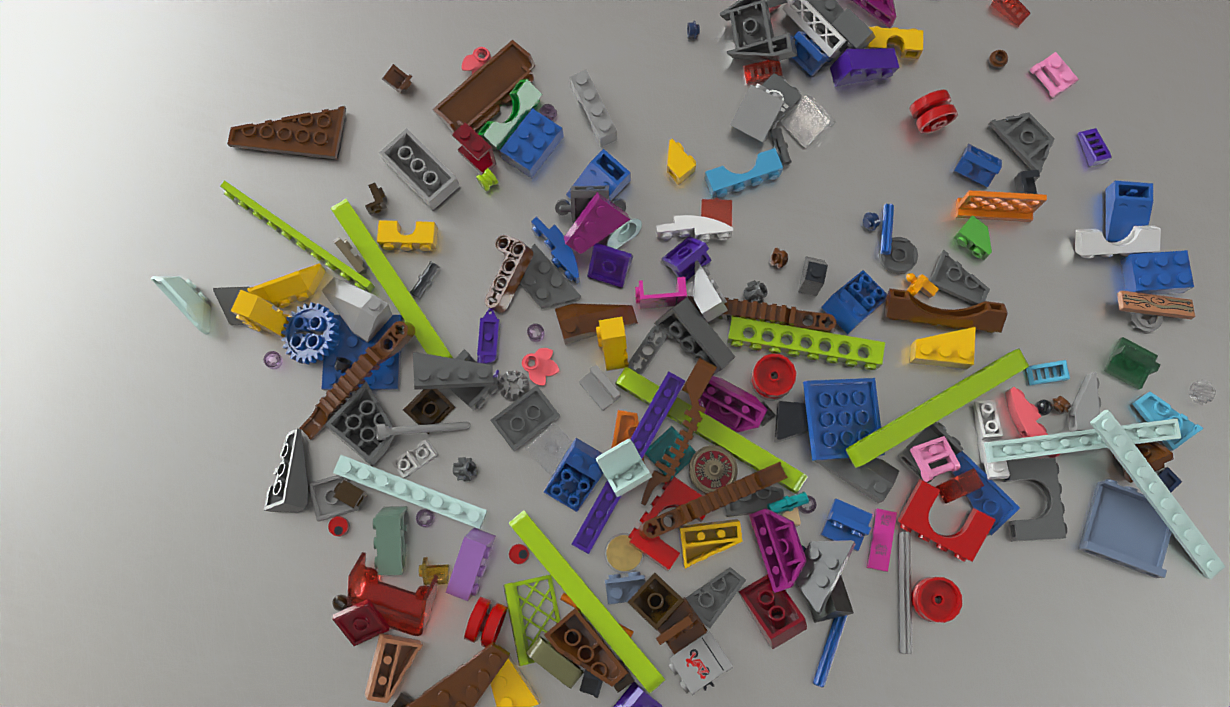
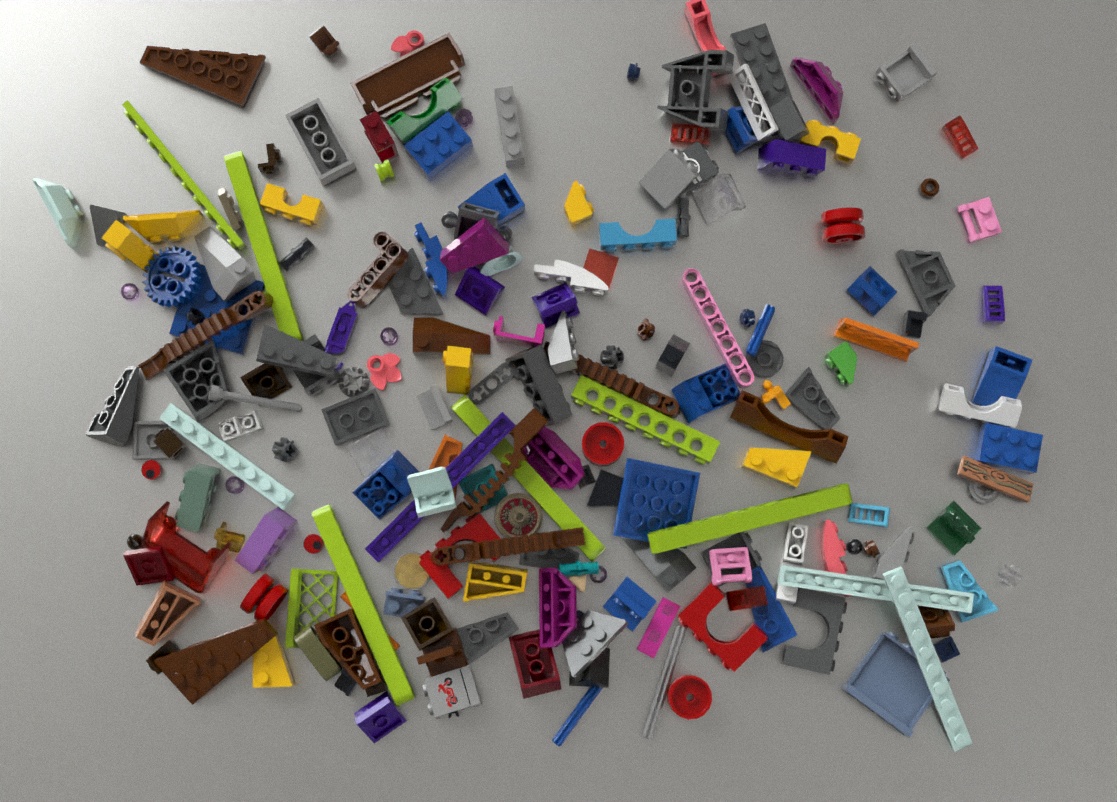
camera: 10 degrees right, 5 degrees up
none -> bright pink beam [682,268,754,388]

